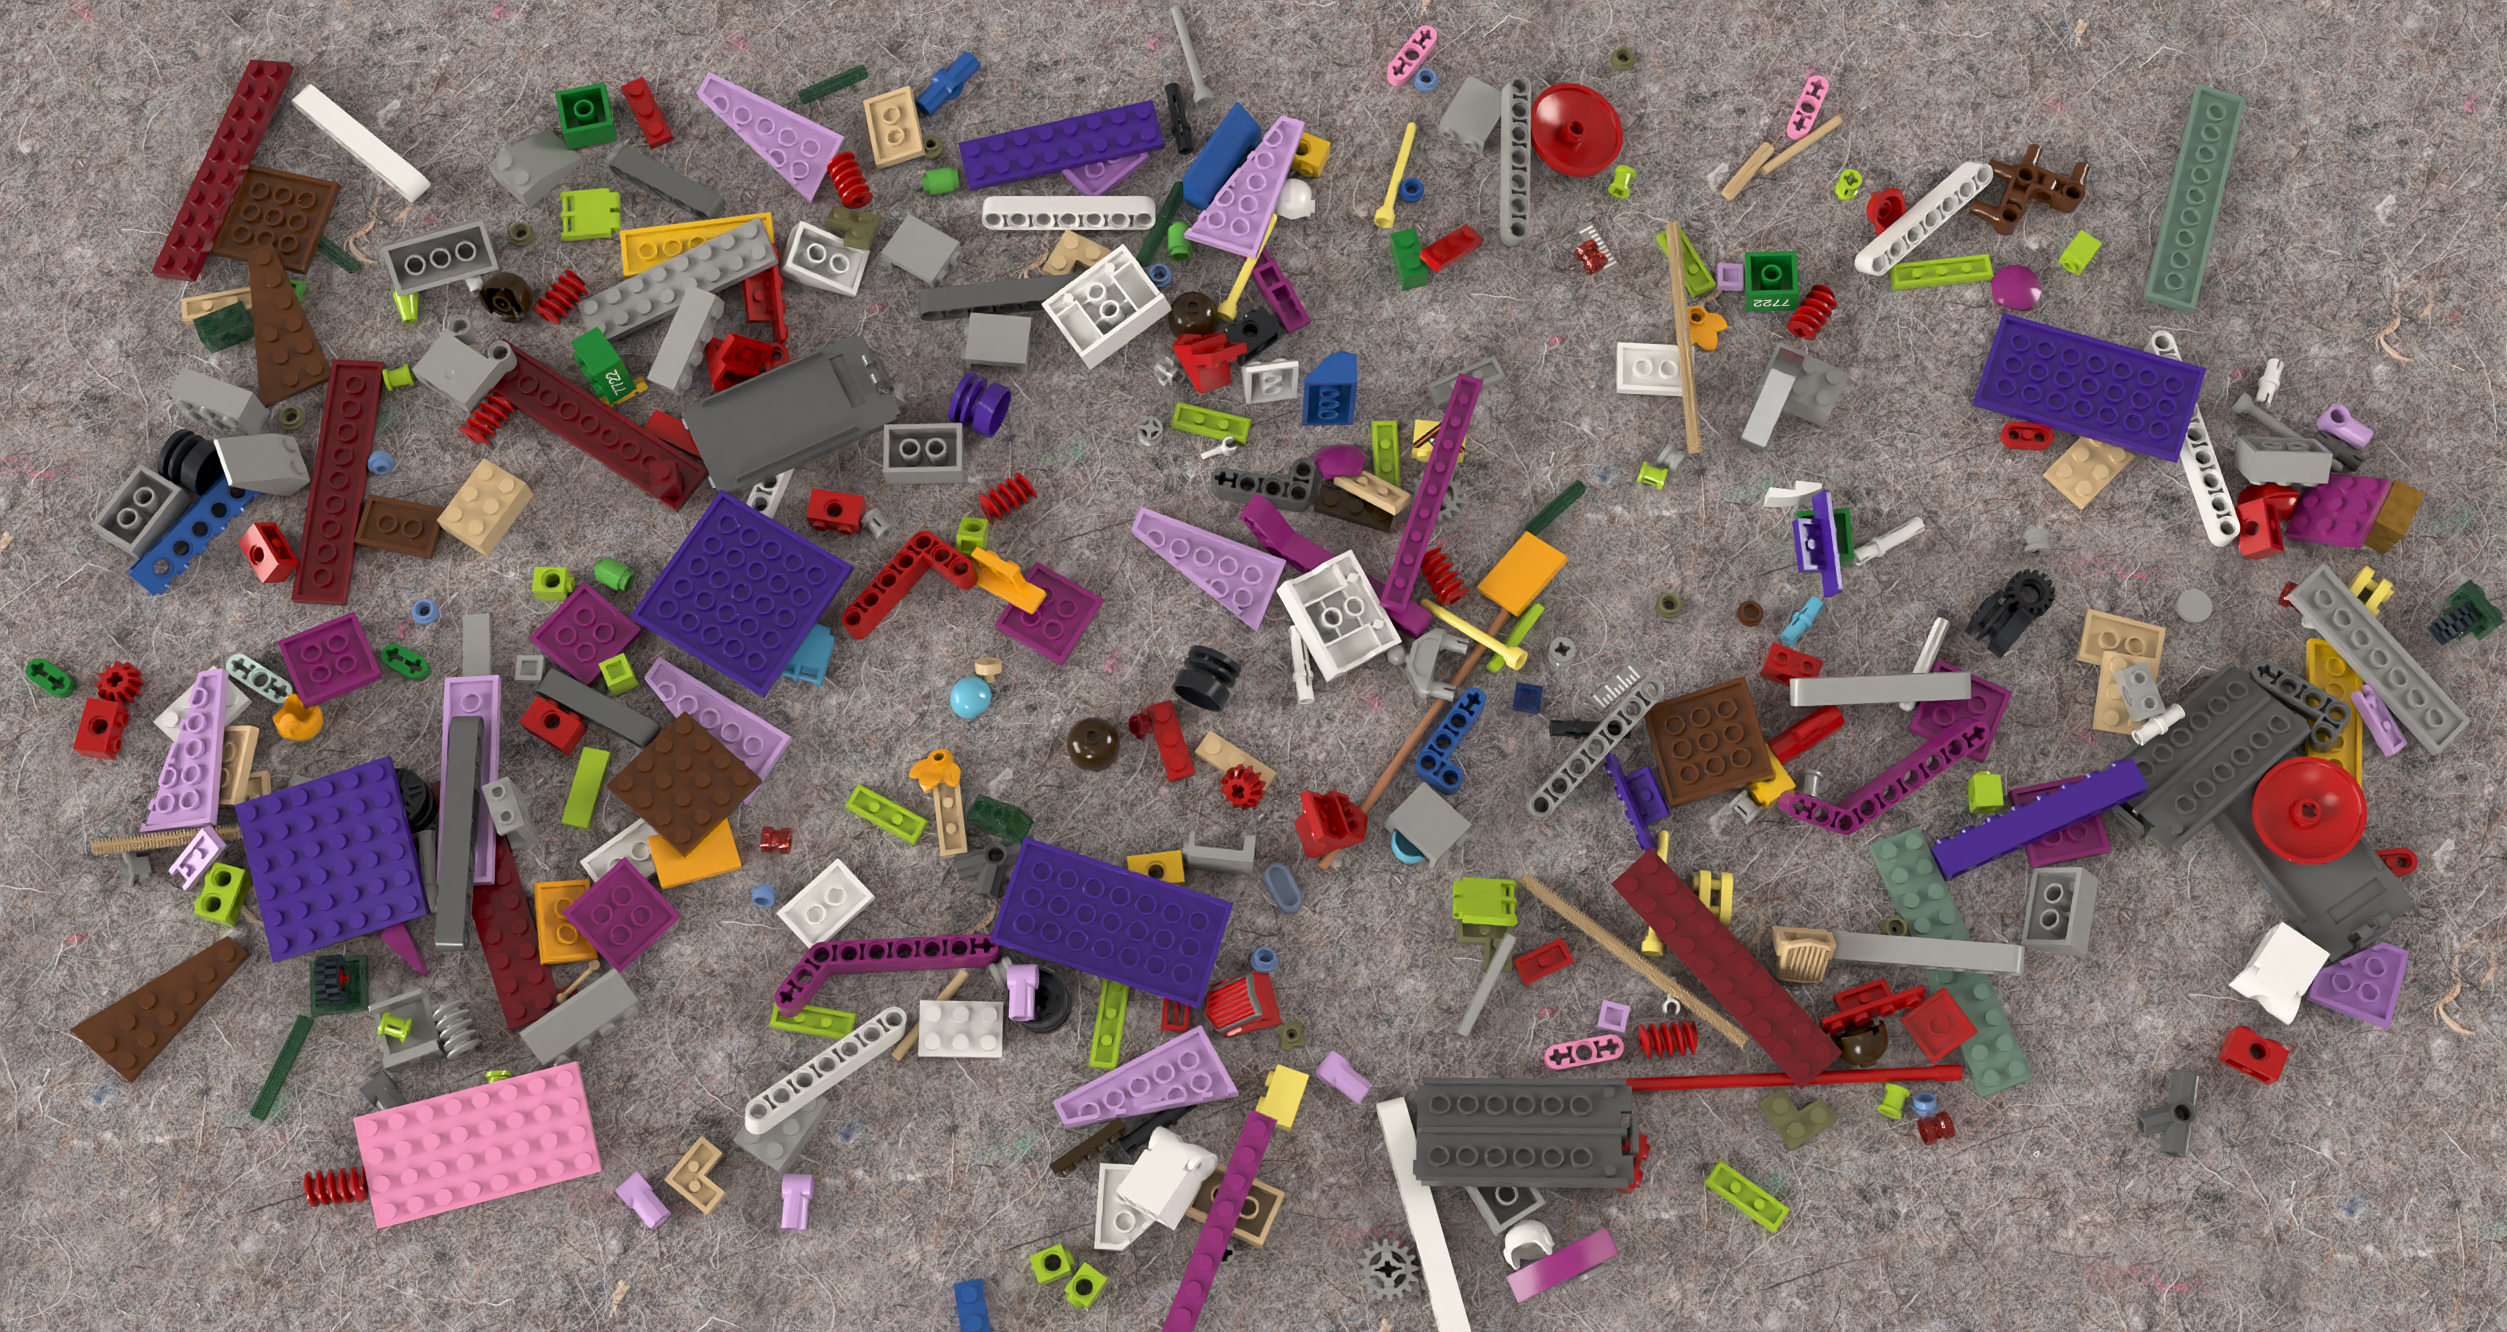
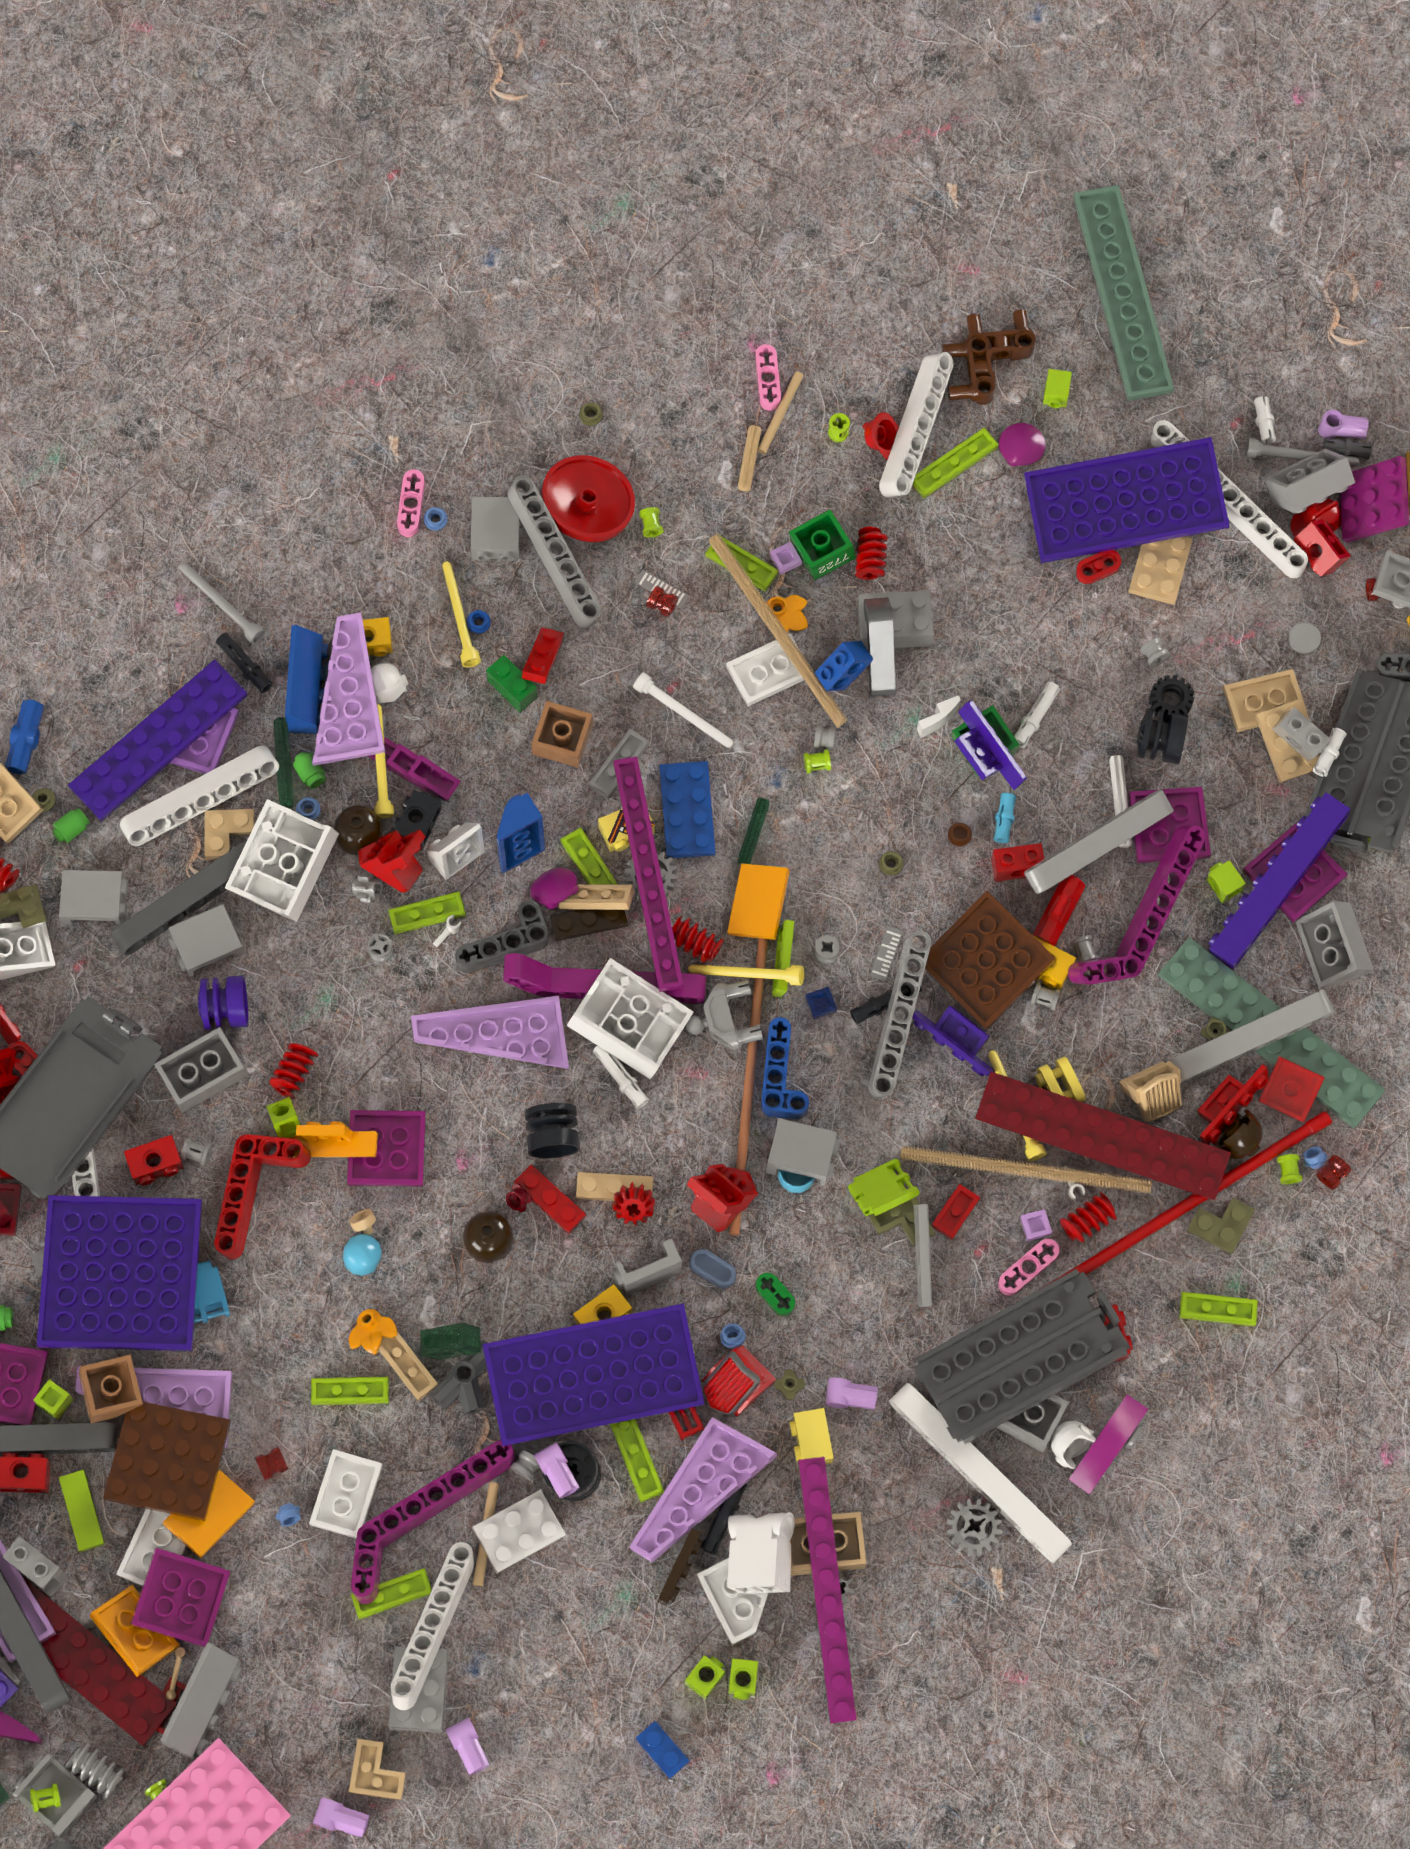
camera: 30 degrees left, 0 degrees up
none -> medium nougat slope [78,1355,143,1423]
none -> medium nougat brick [531,701,593,768]
none -> white piece [633,672,733,748]
none -> blue plate [659,761,715,859]
none -> green beam [756,1273,795,1317]
none -> blue brick [814,641,874,691]

